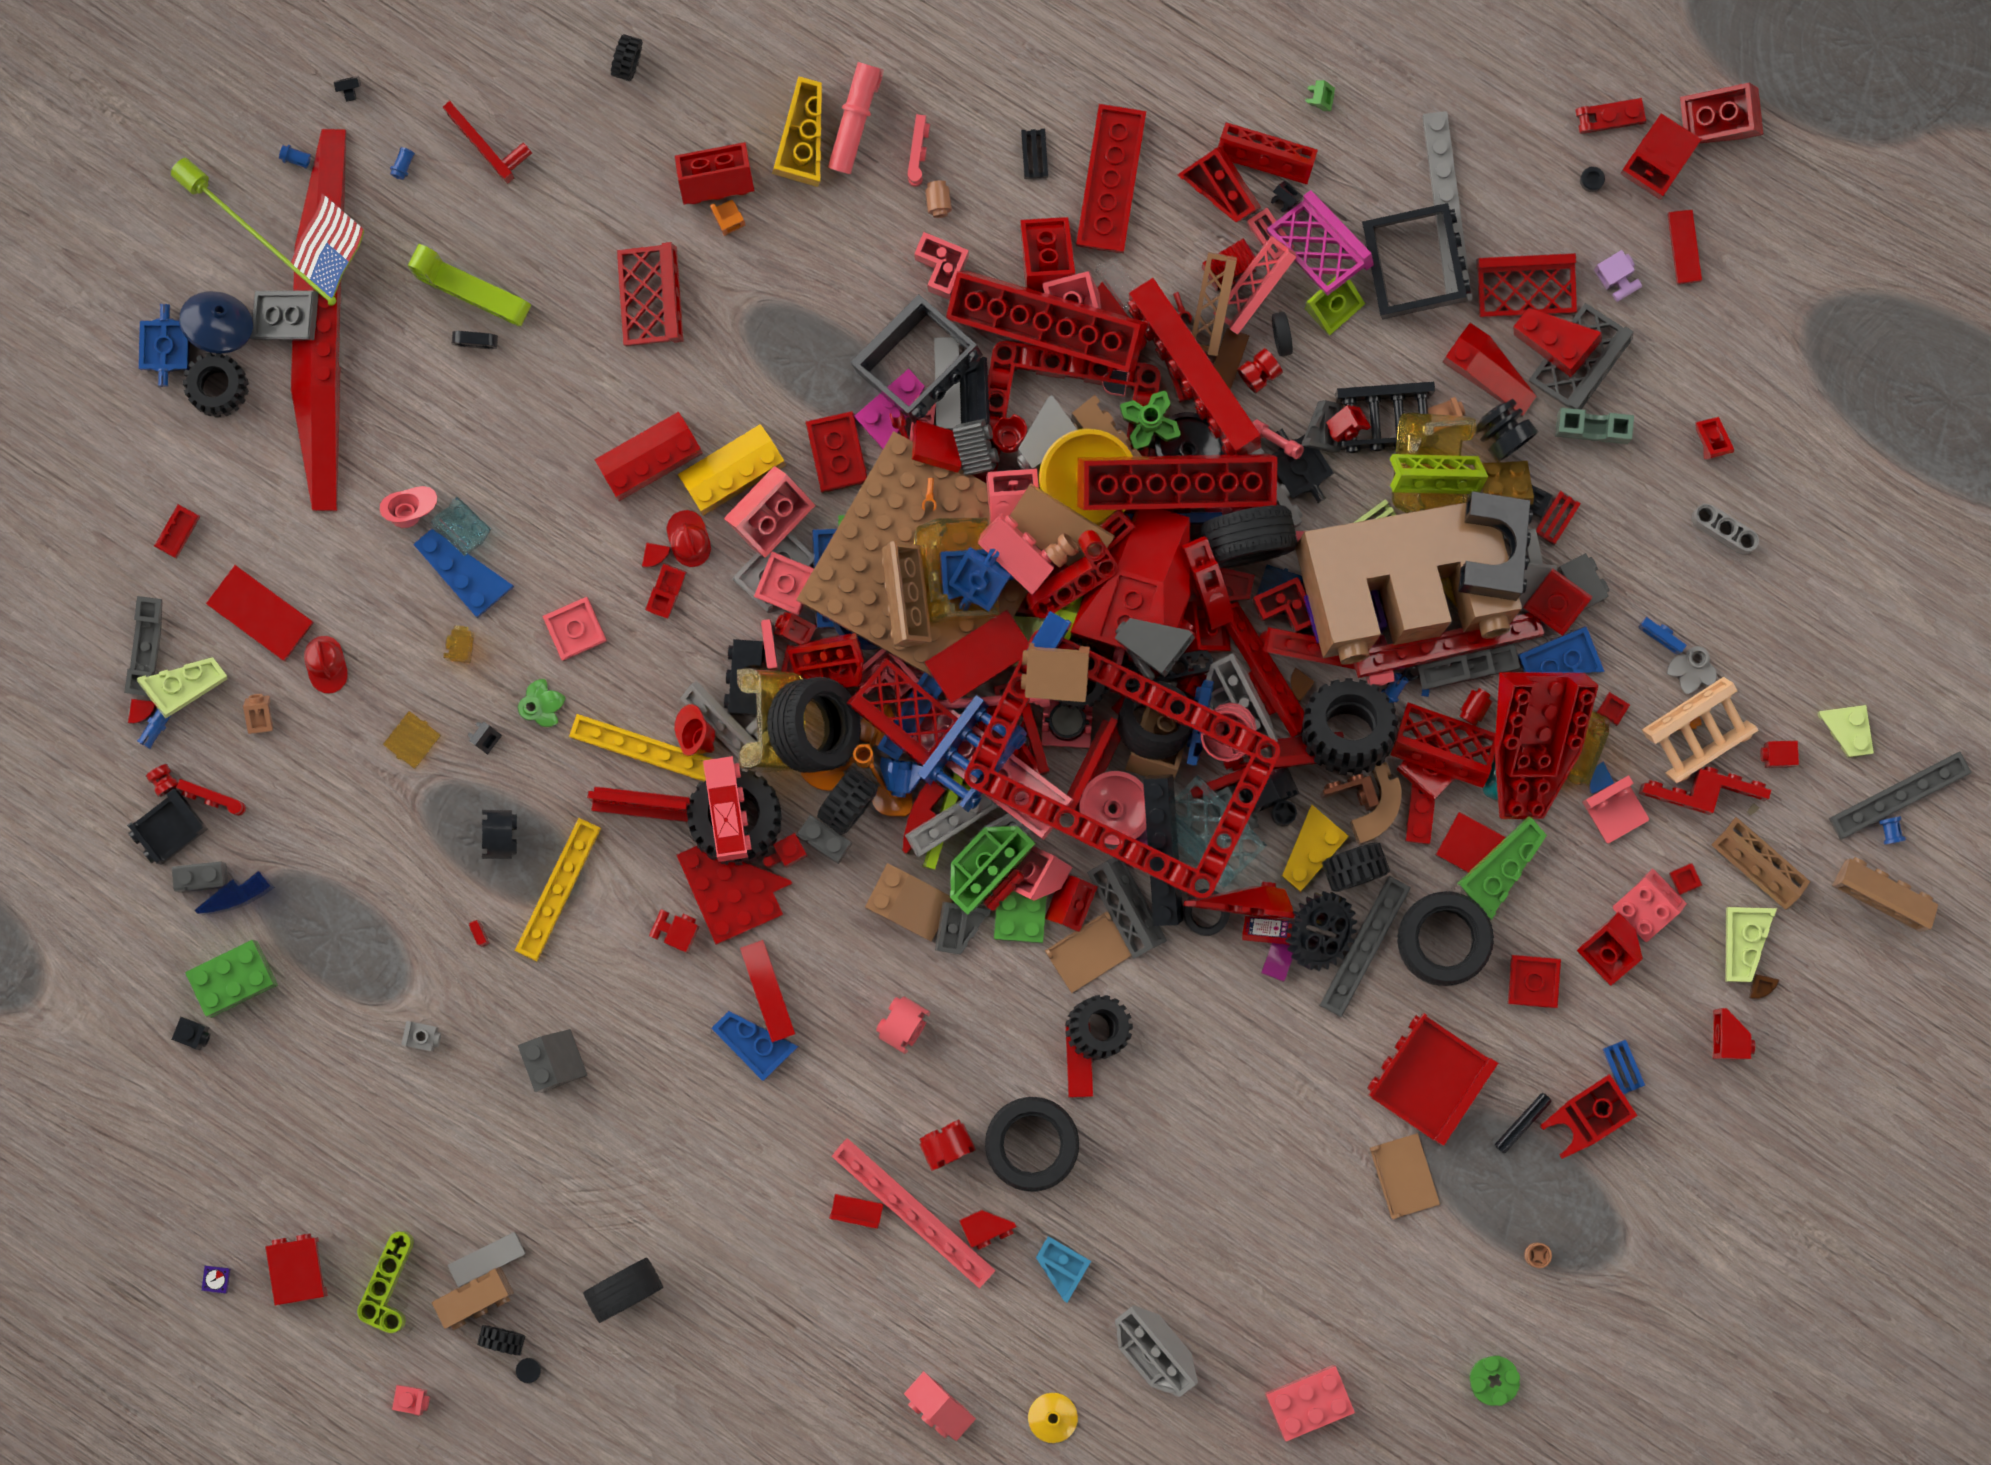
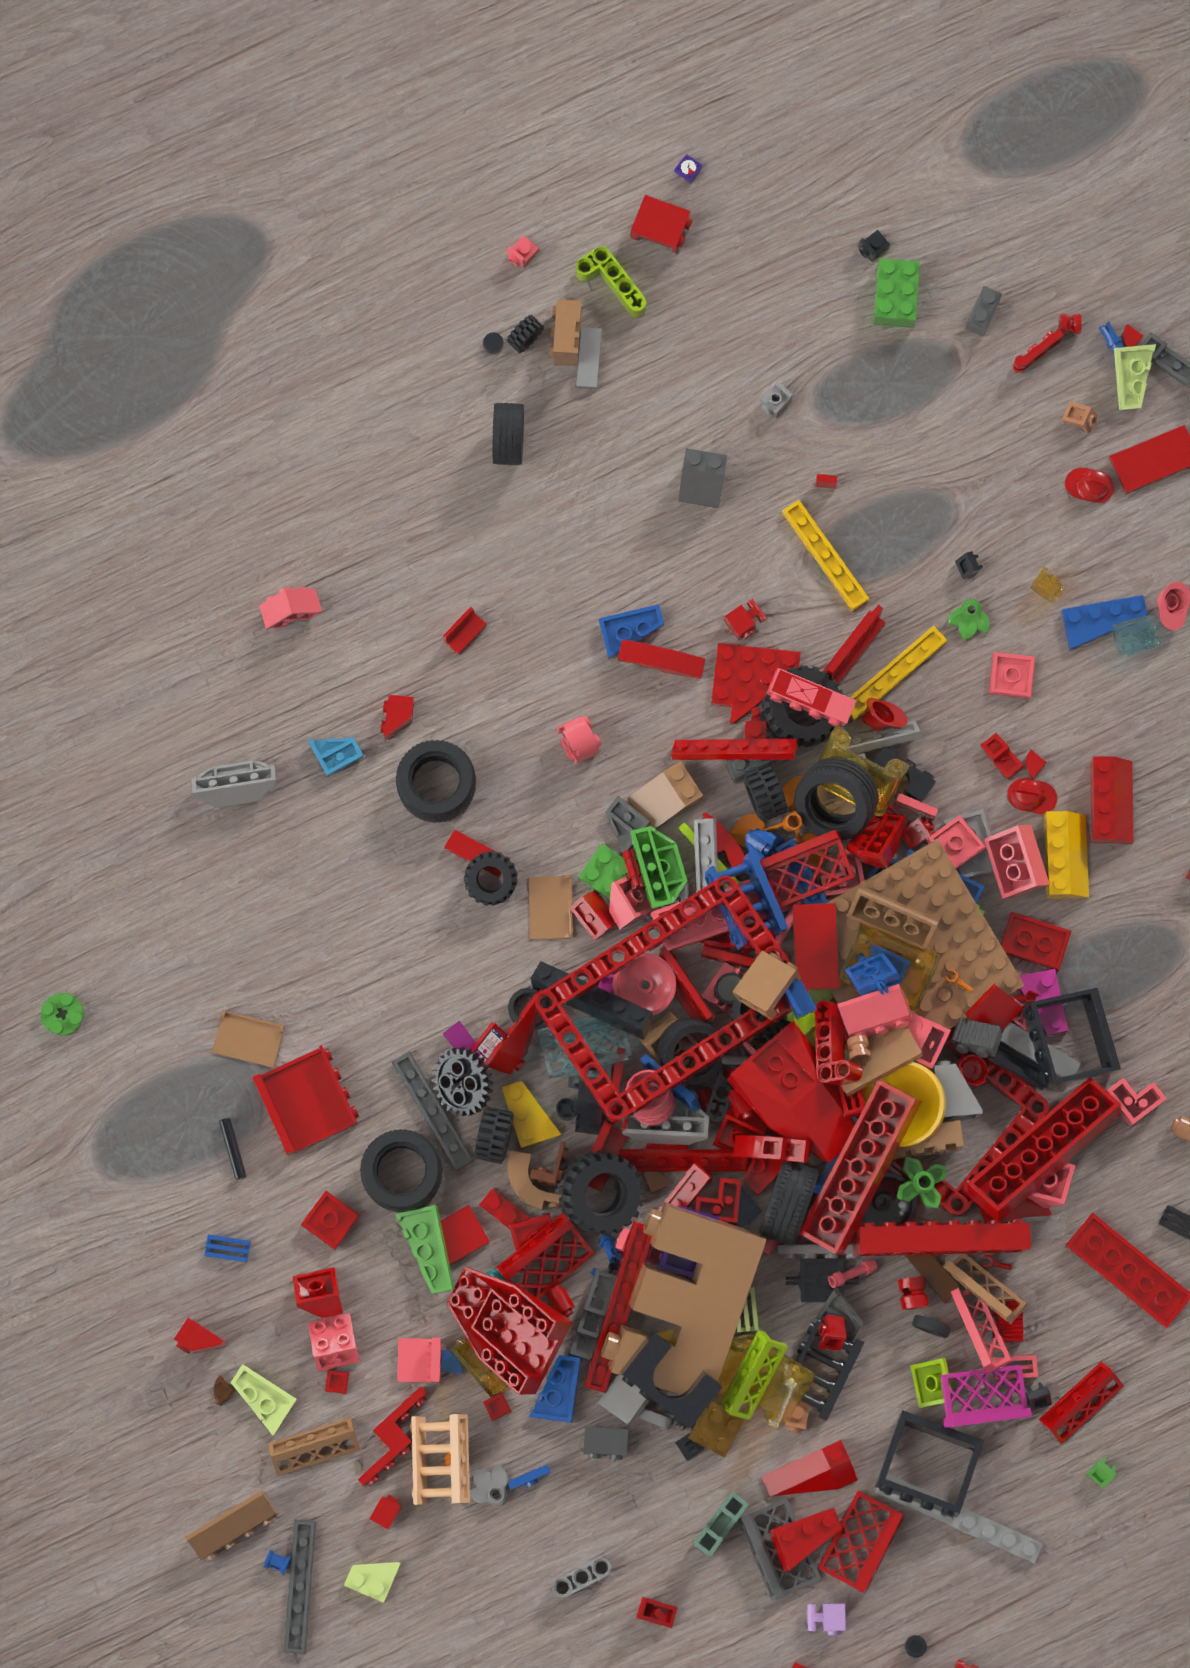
camera: 120 degrees right, 5 degrees down
black panel [127,789,208,865] -> none
clear blue slope [195,871,275,915] -> none
clear yellow piece [383,711,441,769] -> none
black brick [482,810,517,859] -> none
coral plate [831,1138,996,1289] -> none
red brick [919,1119,976,1171] -> none
red slope [1020,217,1075,293] -> none
yellow dish [1028,1393,1078,1443] -> none
dark grey fence [1087,858,1167,959] -> none
black tile [1102,370,1129,397] -> none
dark grey slope [1115,618,1195,677] -> none
red wedge [1177,147,1262,222] -> none
coral brick [1265,1365,1355,1442] -> none
black wheel [1472,399,1539,463] -> none
red plate [1523,568,1593,636] -> none
nougat wheel [1524,1243,1552,1268] -> none
red tile [1536,491,1581,545] -> none
red brick [1540,1074,1638,1159] -> none
none -> red plate [671,739,798,760]

